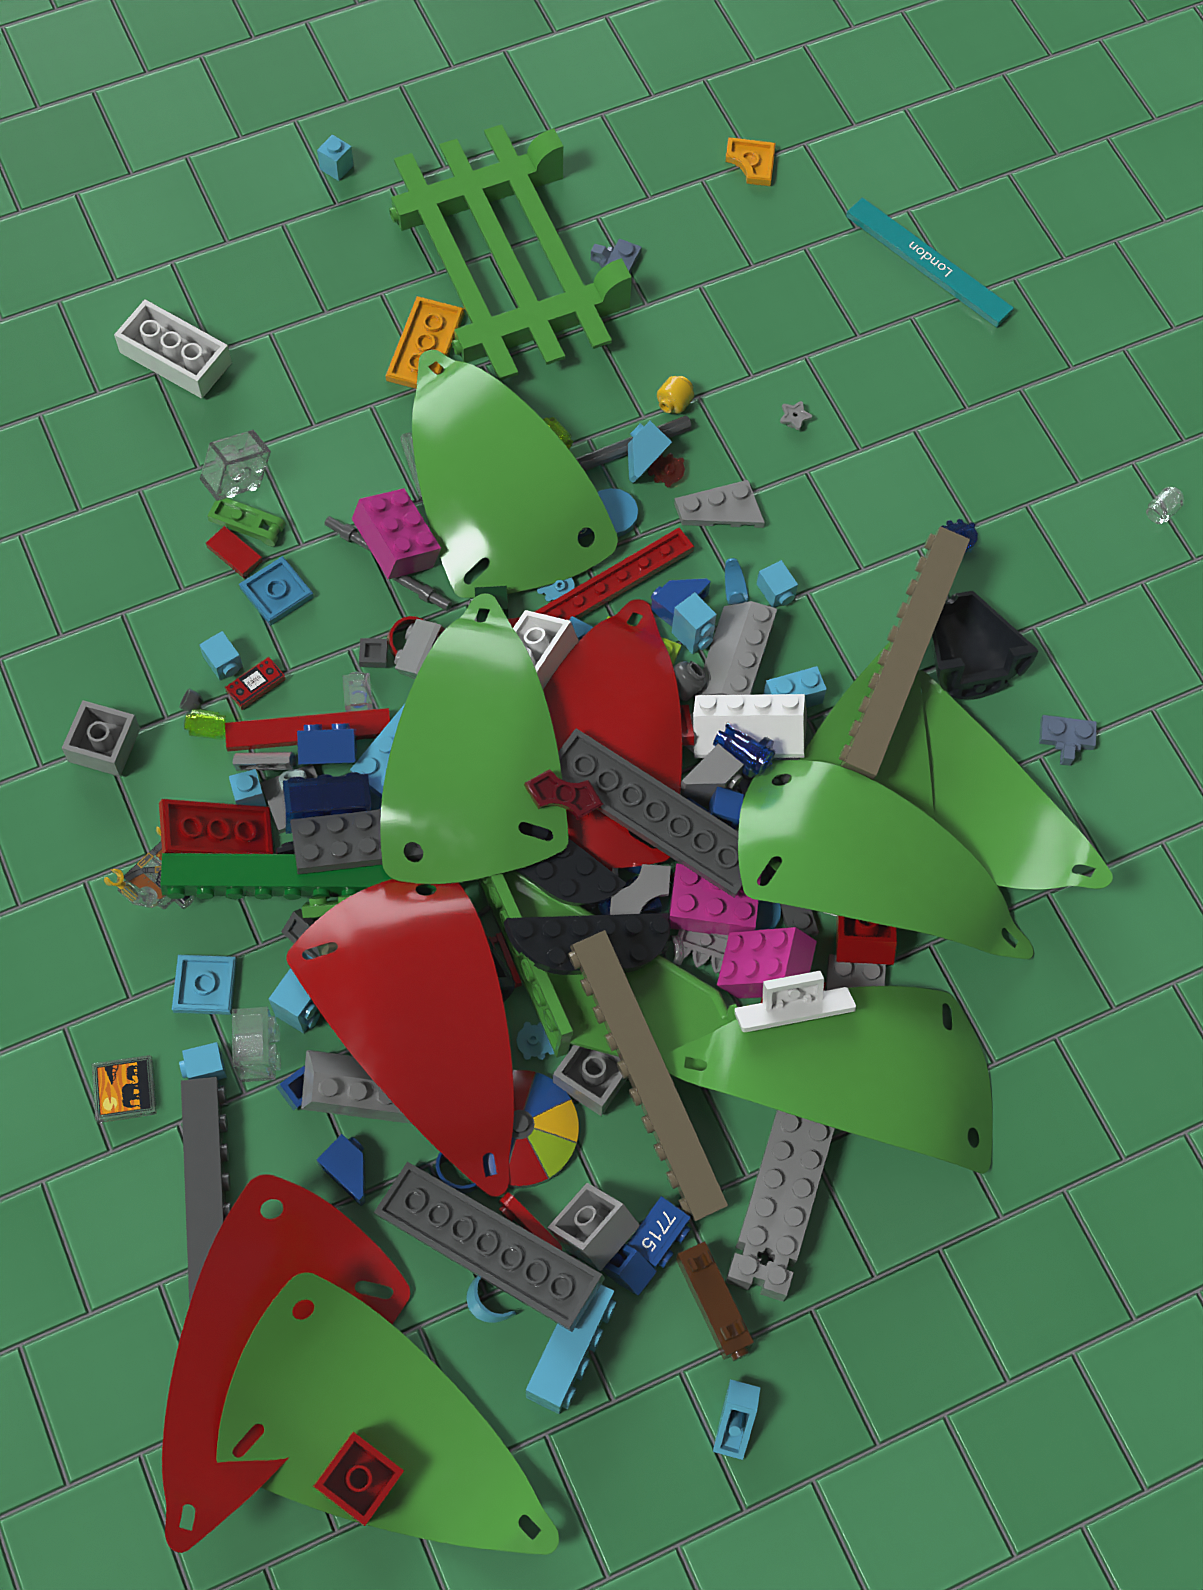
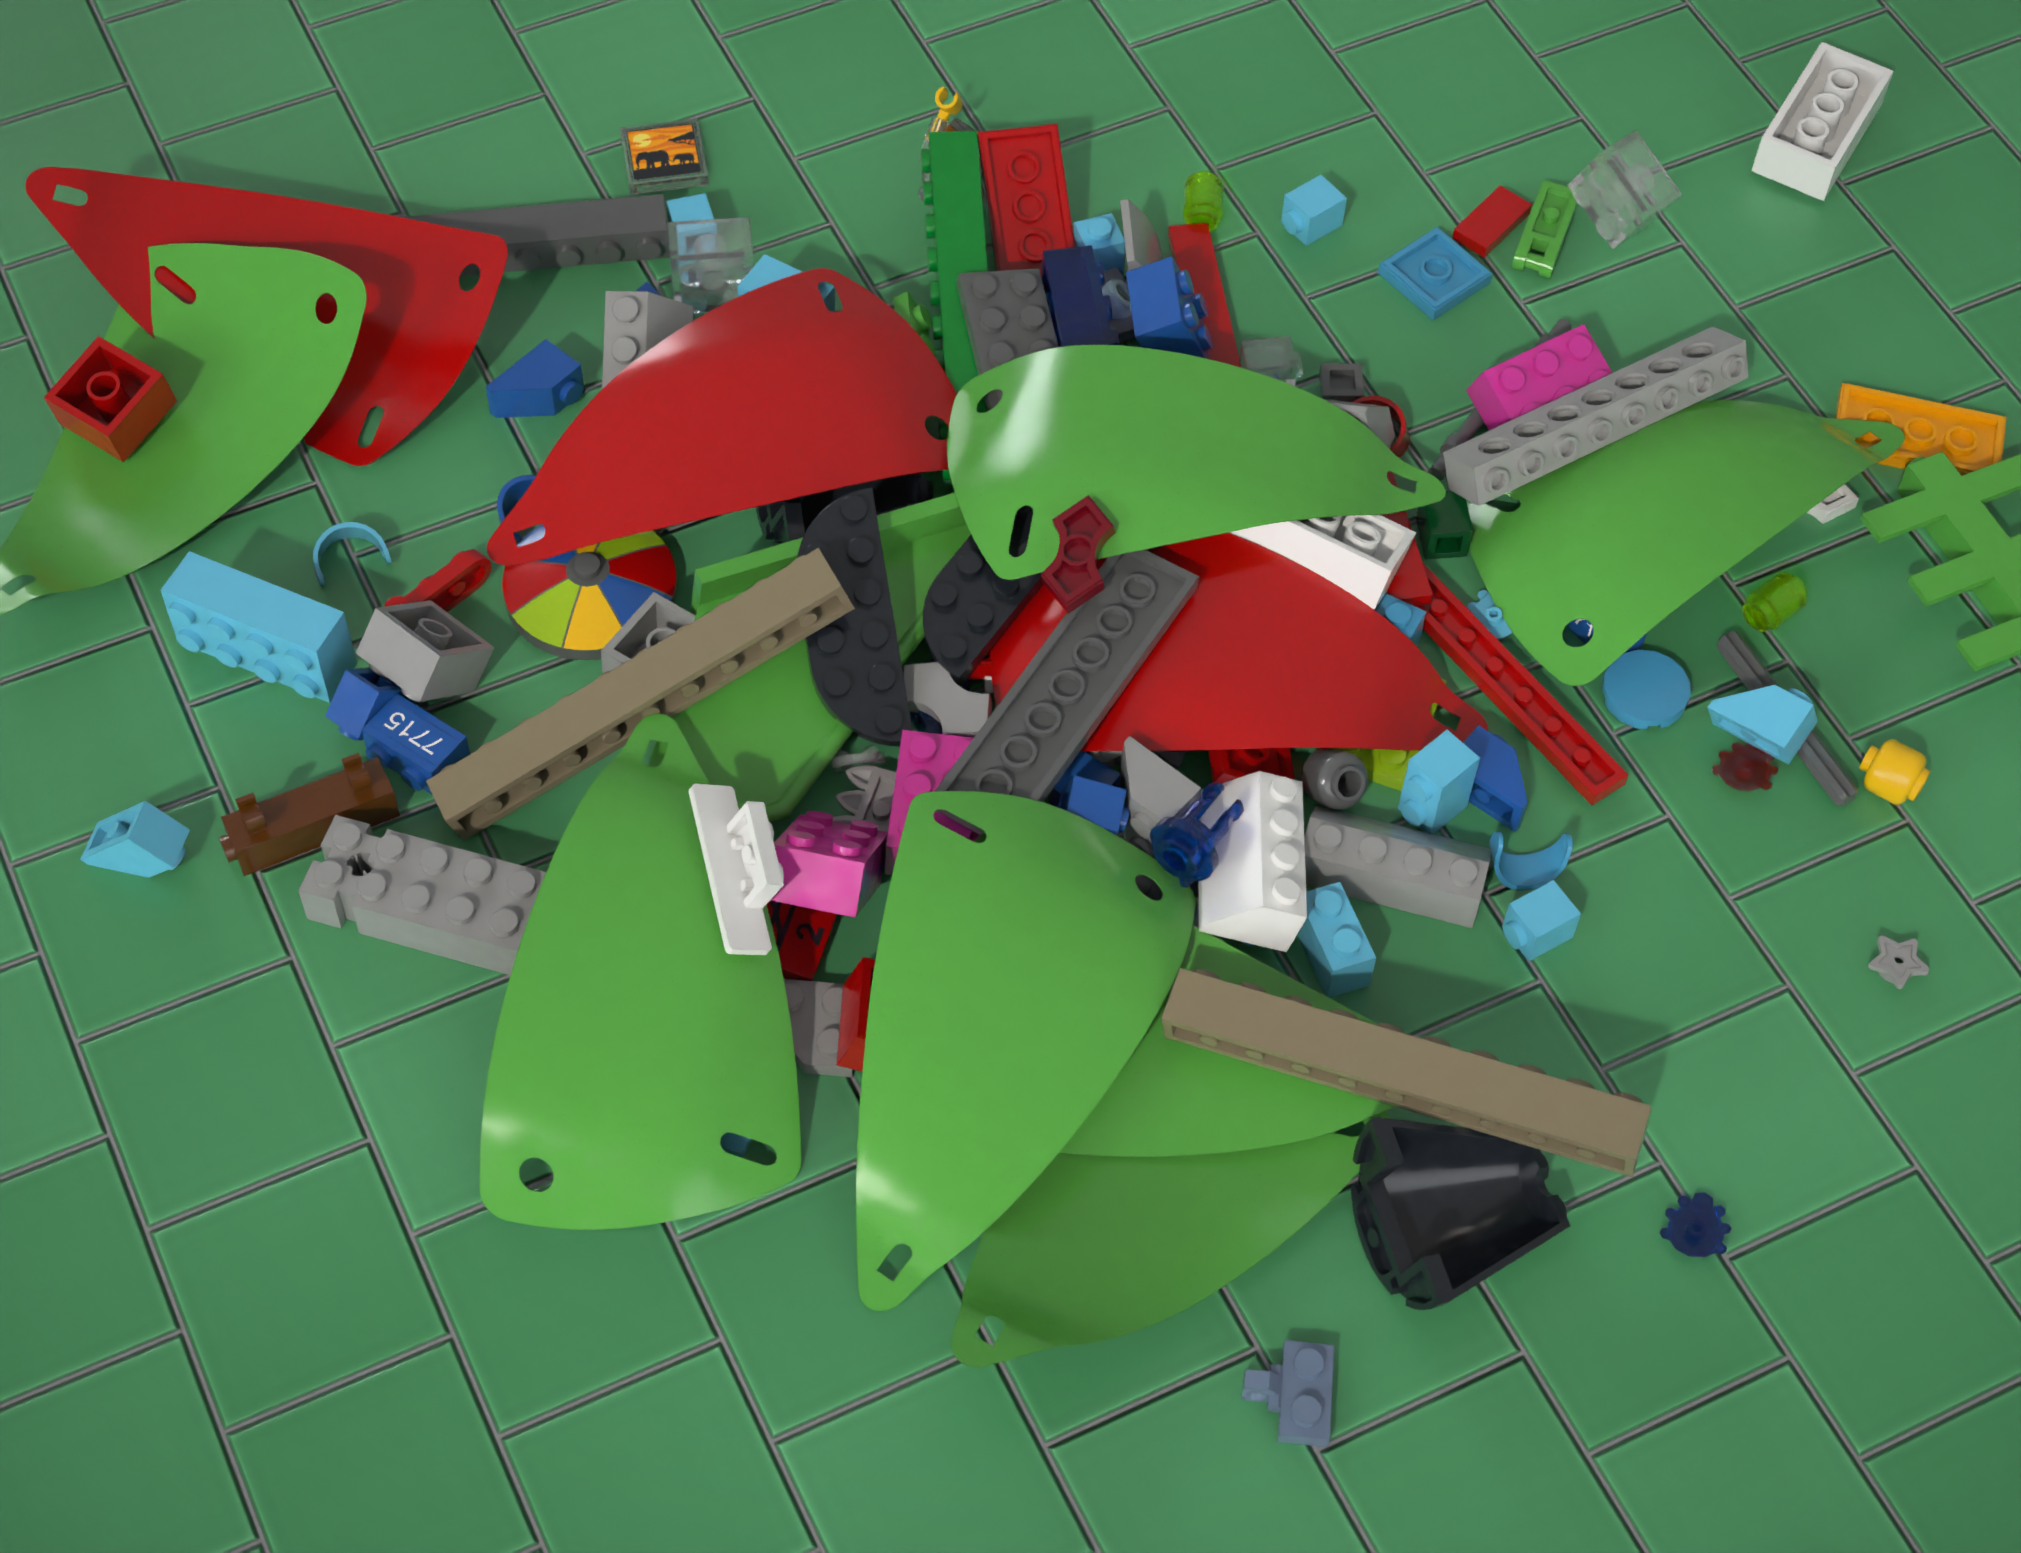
camera: 90 degrees right, 10 degrees down
light grey brick [62,700,140,777] -> none
medium azure tile [172,955,237,1015] -> none
dark grey hinge [180,688,203,712] -> none
tile [225,657,286,710] -> none
dark grey plate [374,1162,605,1332] -> none
light grey wing [674,480,765,528] -> none
none -> light grey brick [1443,326,1749,506]

